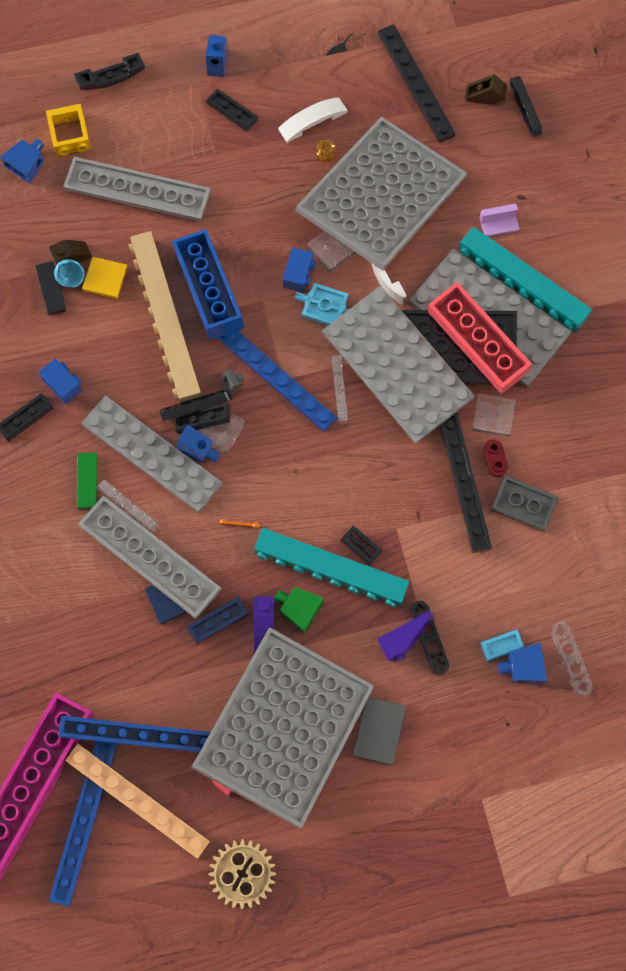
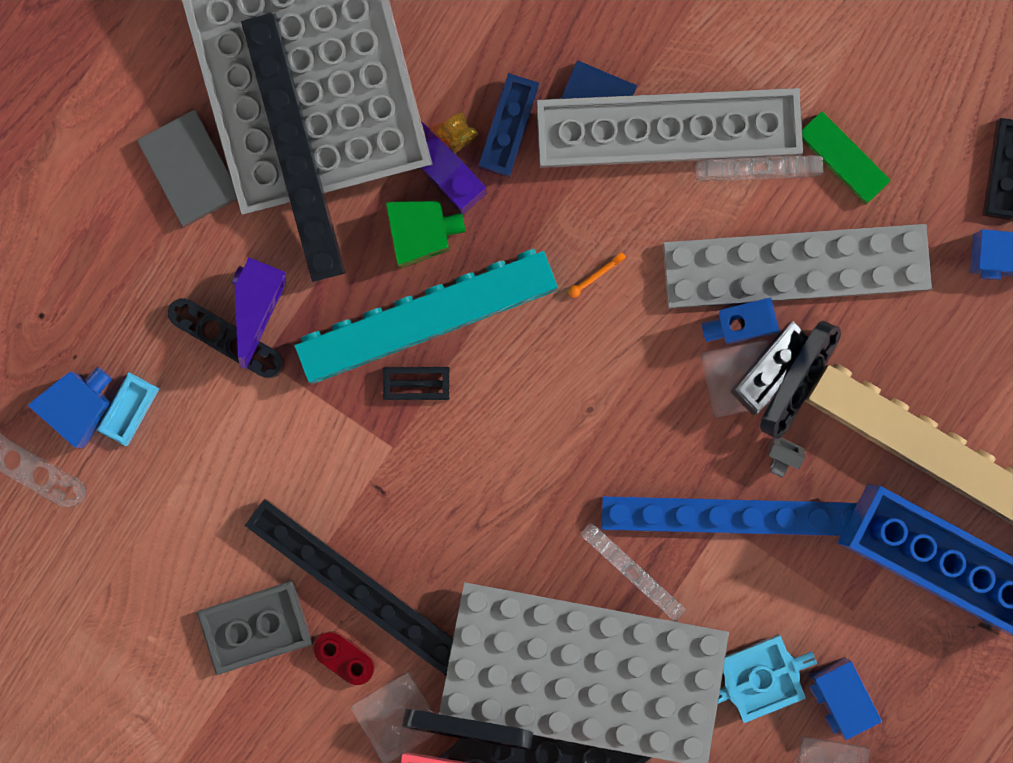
camera: 140 degrees right, 15 degrees up
none -> black plate [241,12,346,282]
none -> black beam [402,709,534,750]
none -> clear yellow wheel [436,112,478,153]

